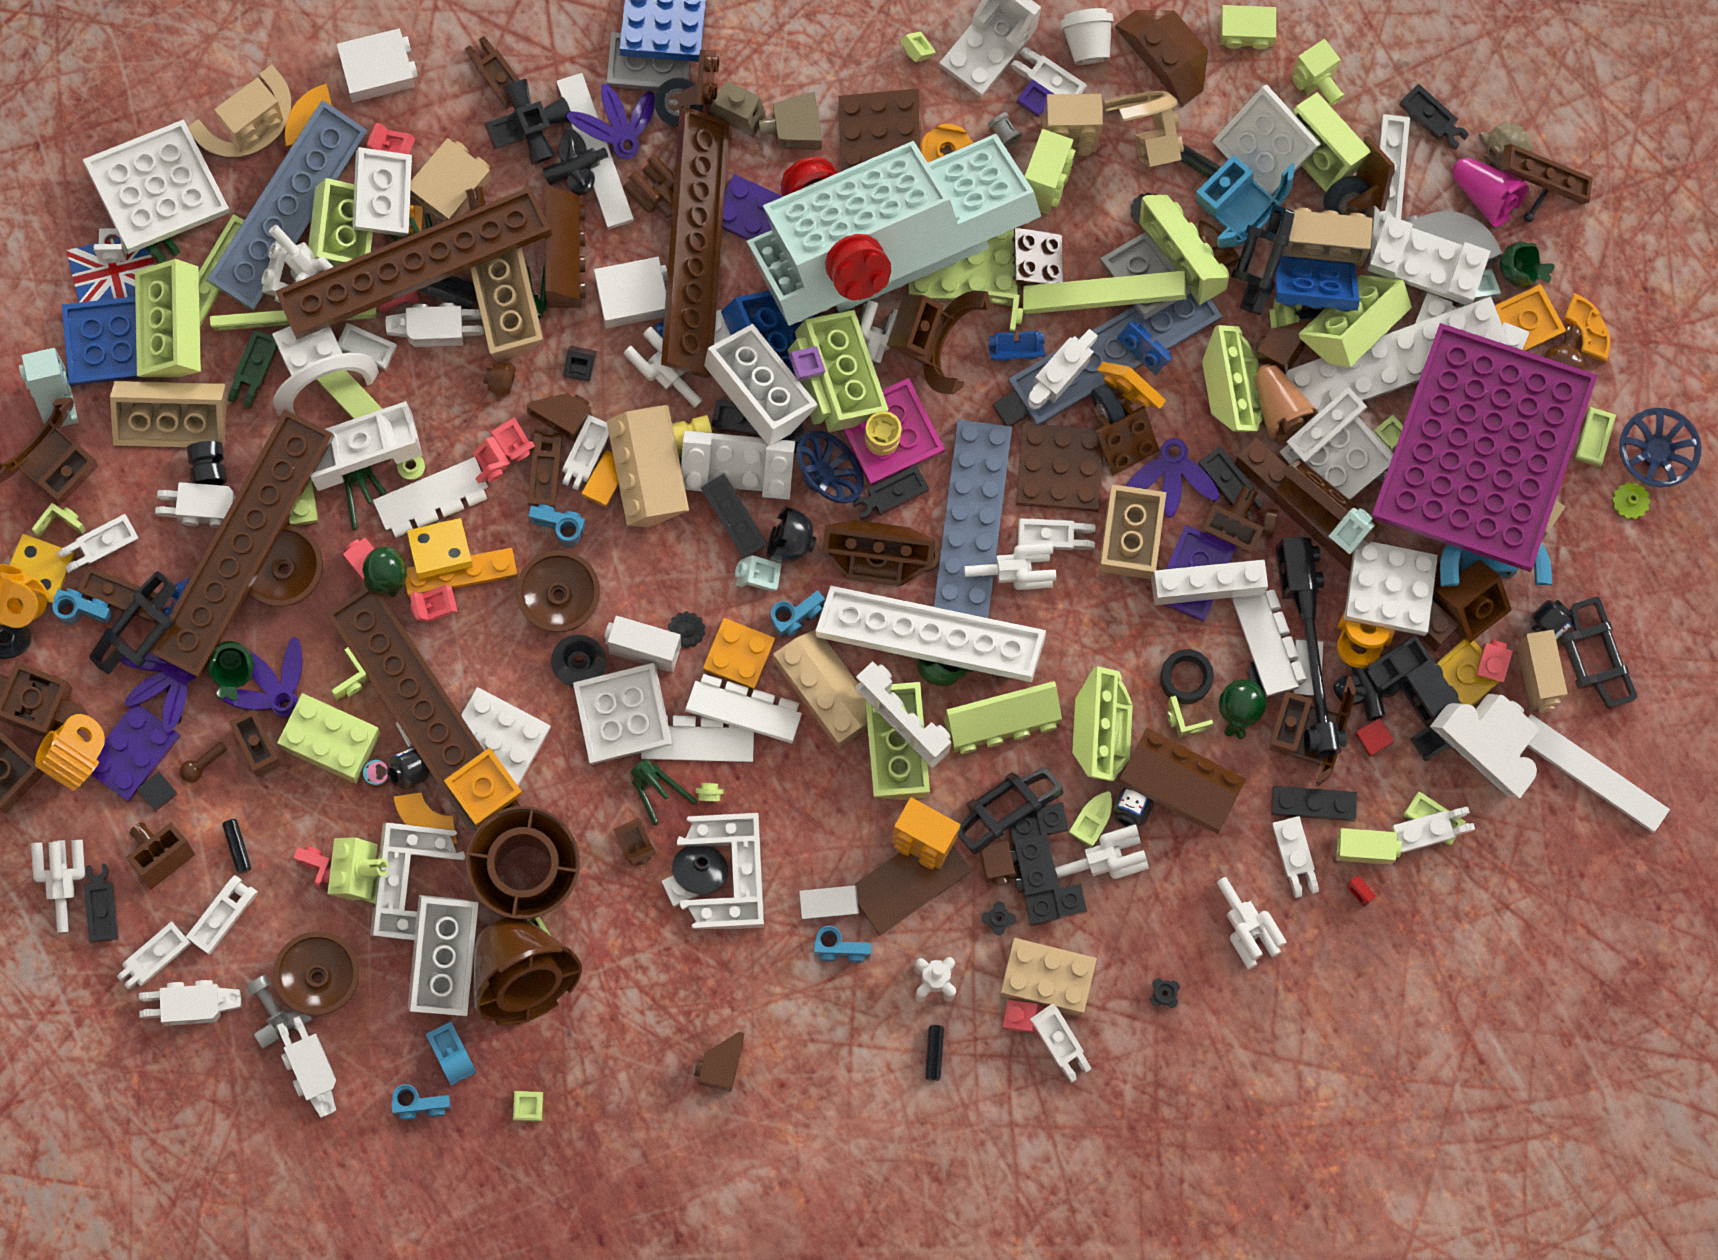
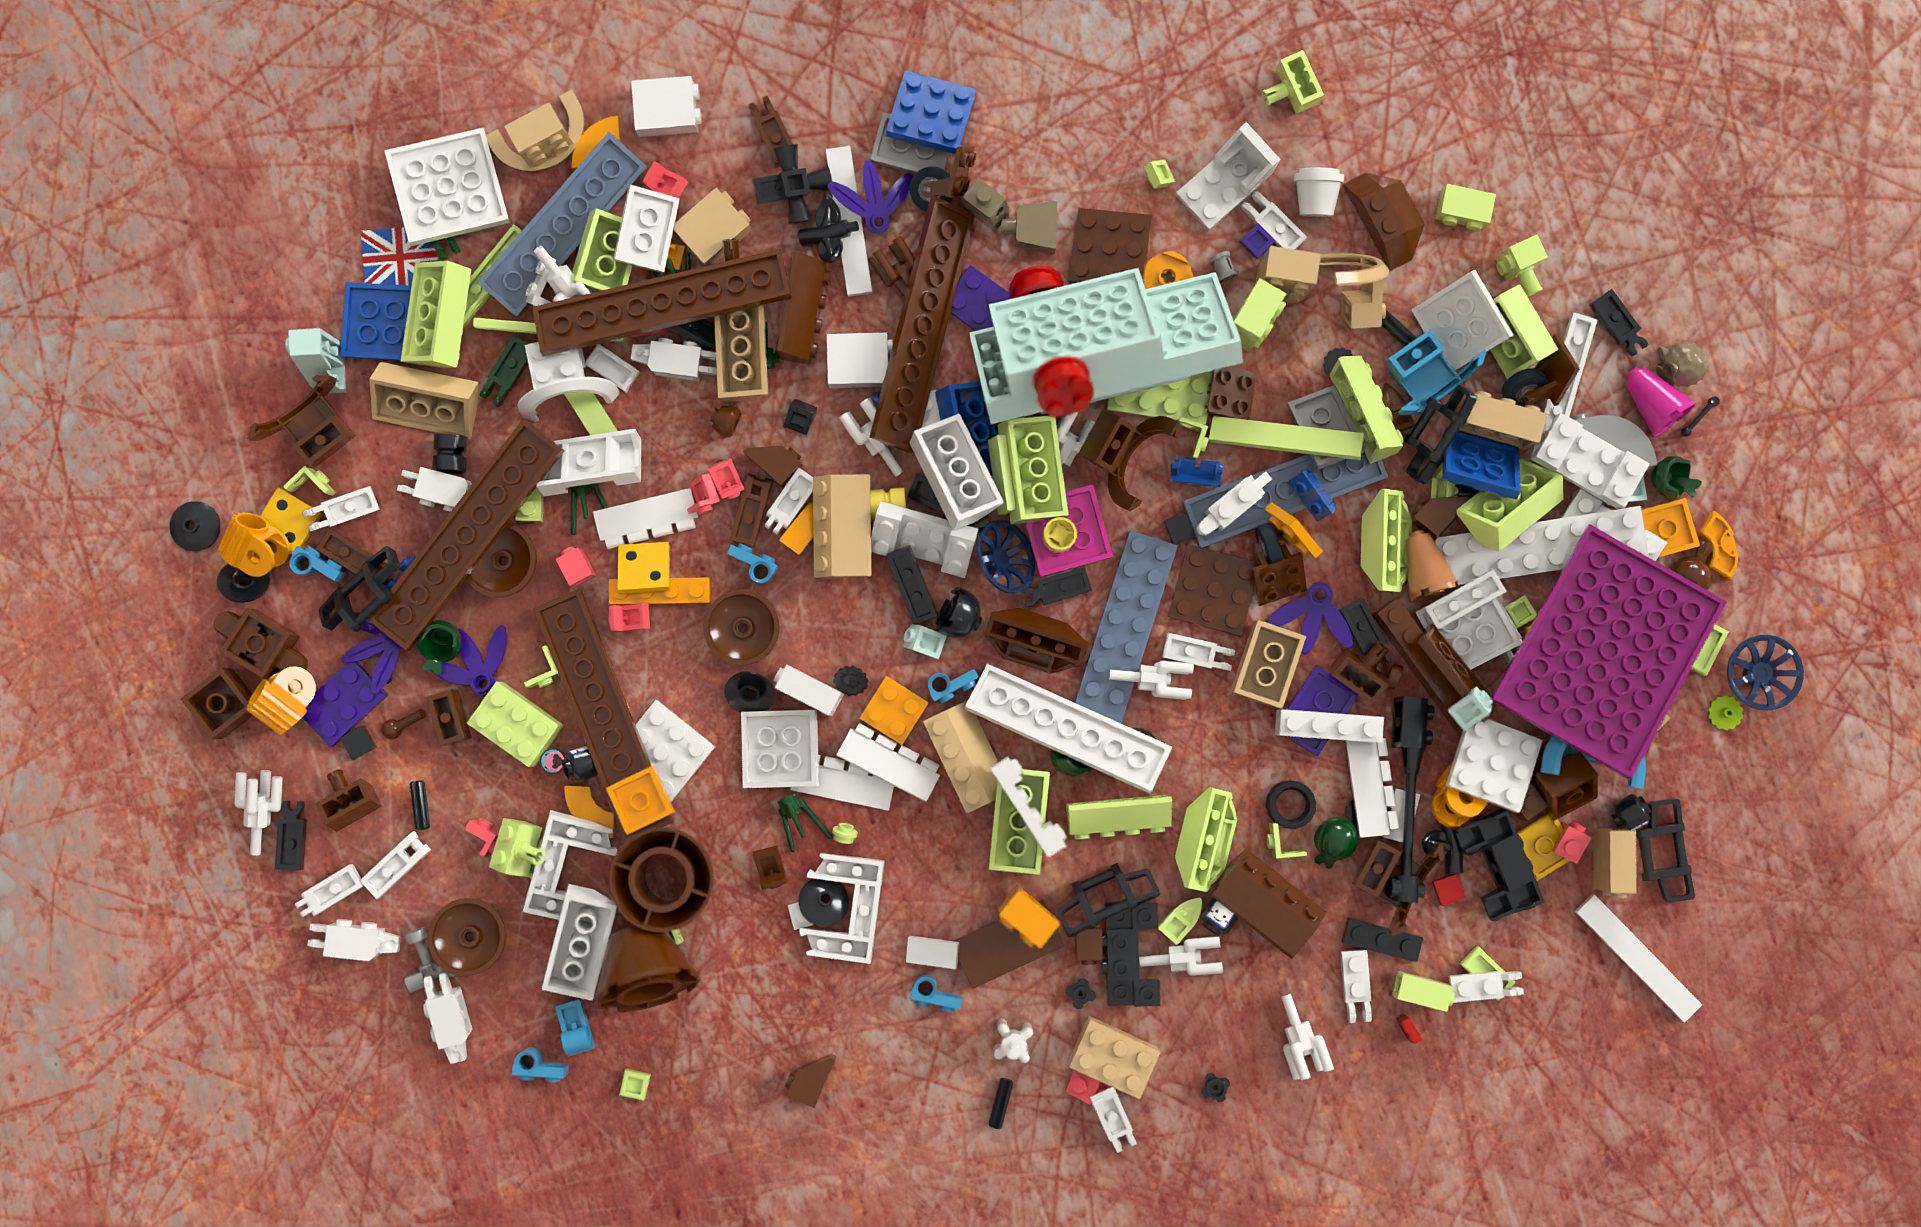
camera: 15 degrees right, 10 degrees up
white bracket [94,228,127,263] -> none
dark green hat [362,546,407,597] -> none
yellowish green plate [397,456,425,480] -> none
medium lavender plate [789,346,826,381] -> none
white brick [1430,694,1538,798] -> none
reddish brown tile [1501,144,1593,204] -> none

